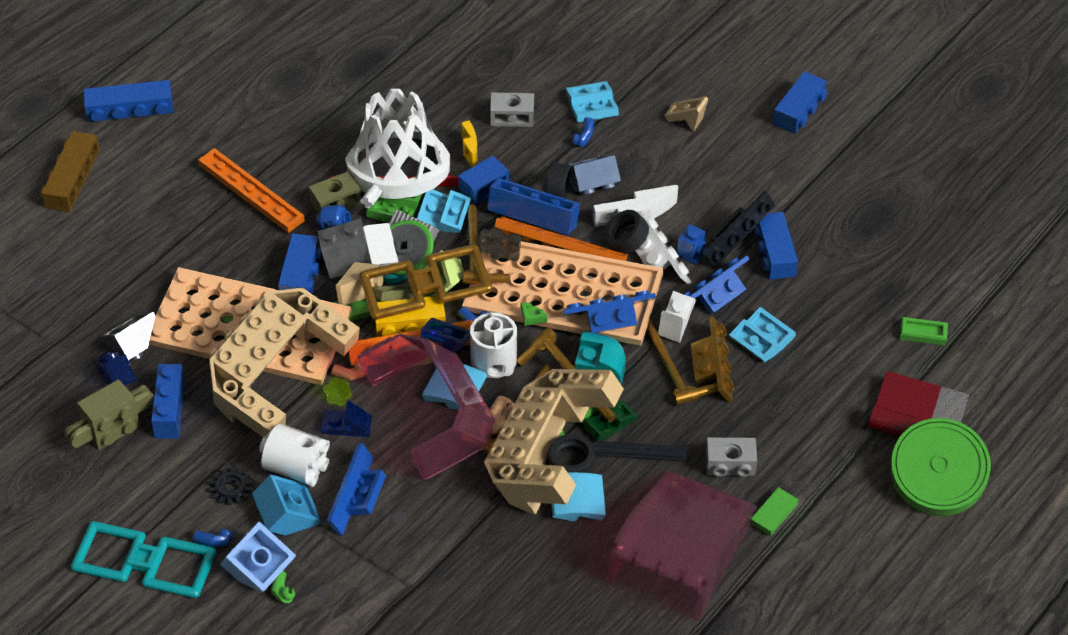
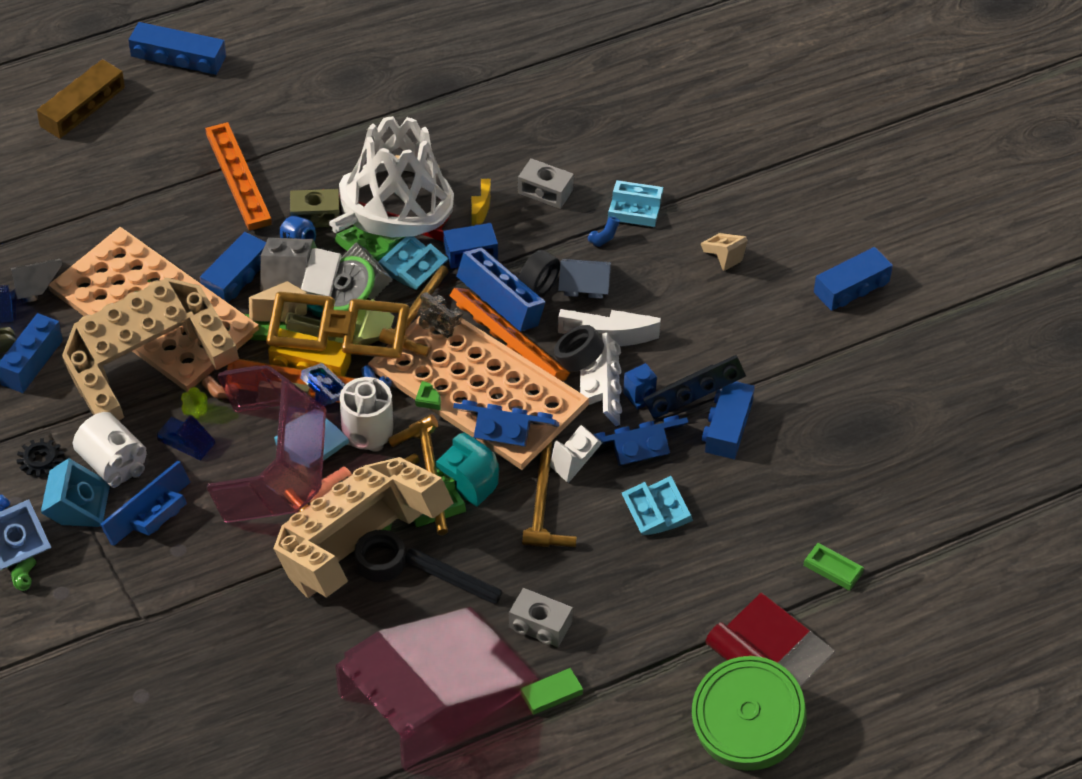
camera: 25 degrees right, 0 degrees up
medium azure slope [552,472,606,522] -> none
dark green slope [583,401,637,441] -> none
pearl gold bracket [691,316,734,403] -> none

